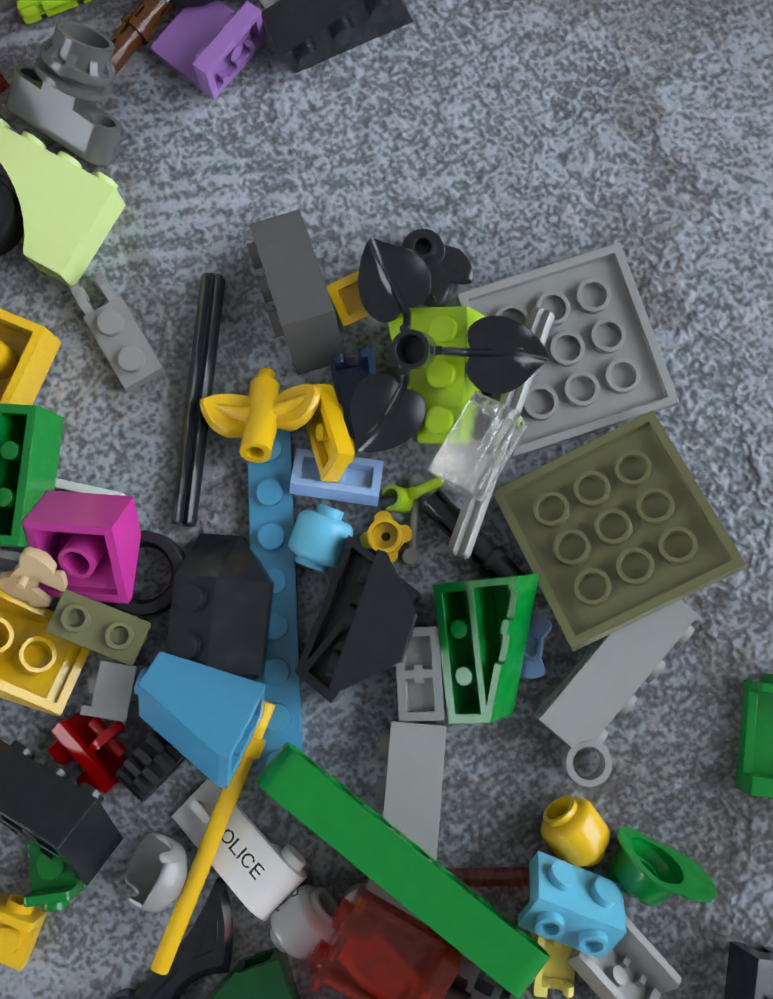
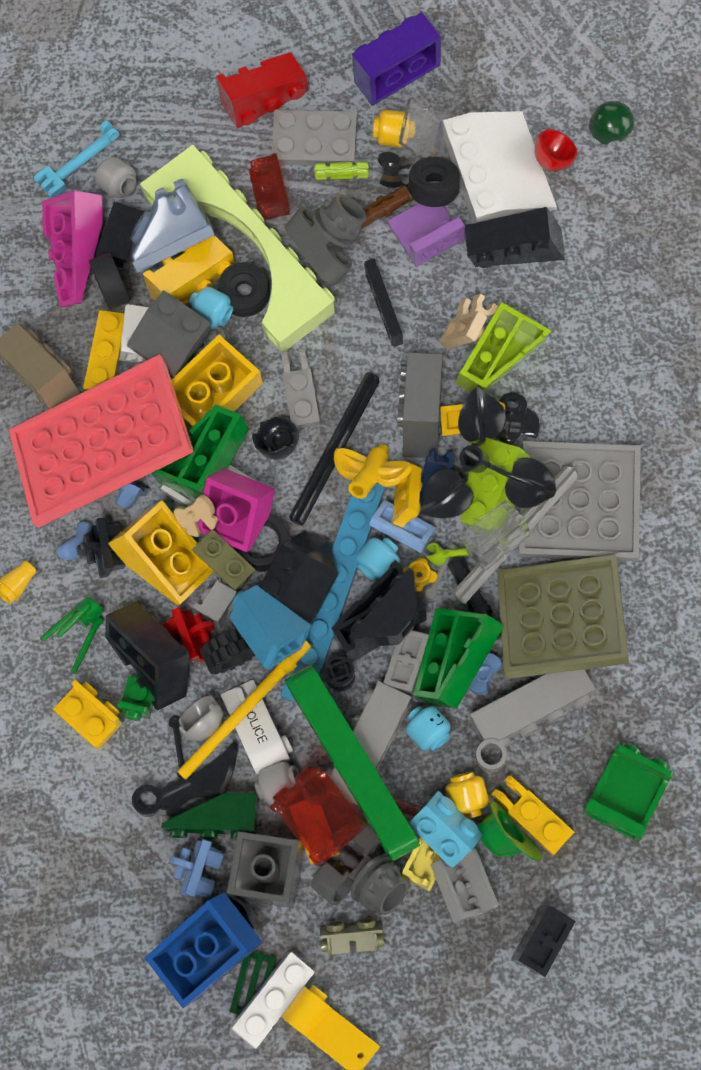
camera: 30 degrees right, 10 degrees down
none -> black hinge [169,717,184,779]
none -> black hair [252,417,299,460]
none -> black wheel [324,656,356,692]
none -> black tile [364,258,403,347]
none -> medium azure head [406,706,451,752]
none -> tan plate [439,293,498,349]
none -> lime wedge [455,302,551,393]
none -> yellow hinge [491,775,575,856]

